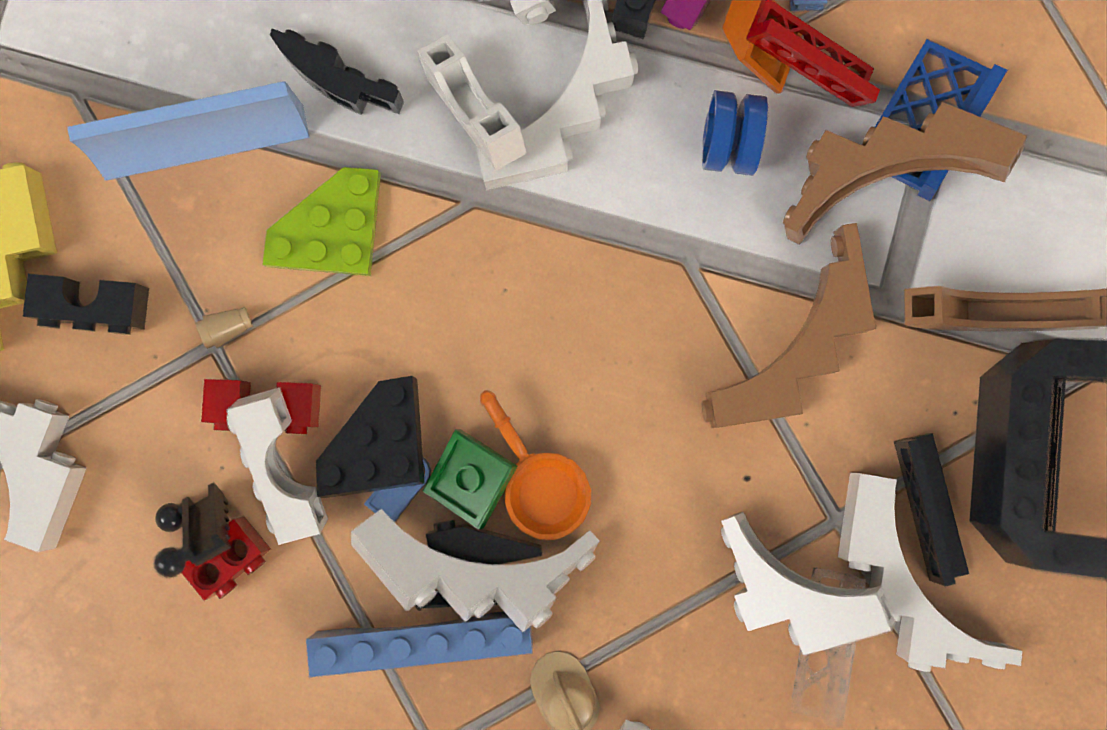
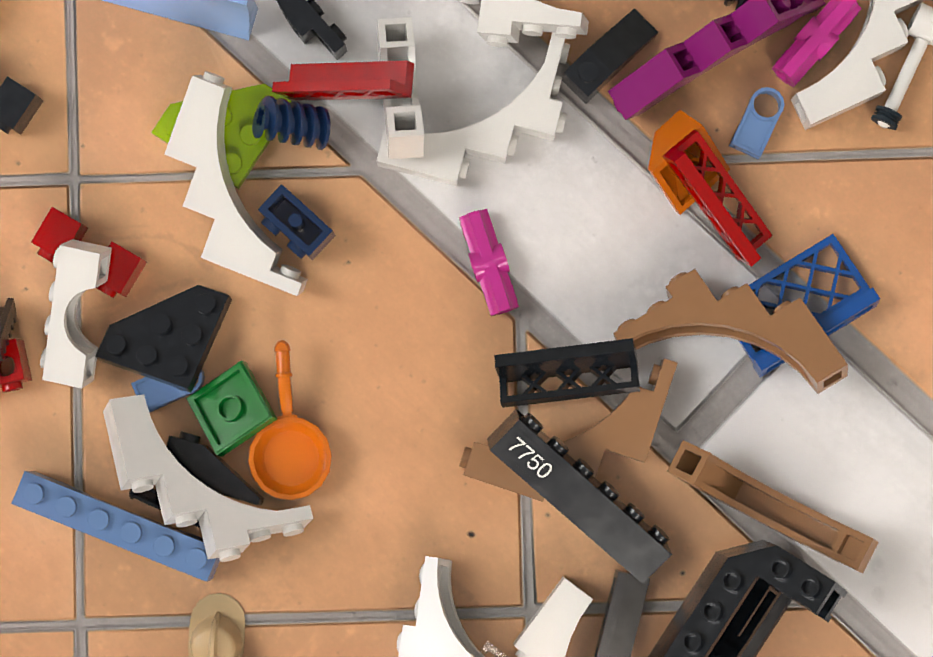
camera: 30 degrees right, 0 degrees up
tan cone [195,307,253,349] -> none
blue wheel [702,90,768,176] -> none
none -> white arch [164,71,308,296]
none -> dark blue piece [252,96,331,150]
none -> dark blue brick [258,184,336,261]
none -> red fence [272,60,414,100]
none -> dark pink piece [459,209,519,316]
none -> black brick [487,409,672,584]
none -> black fence [494,338,640,408]

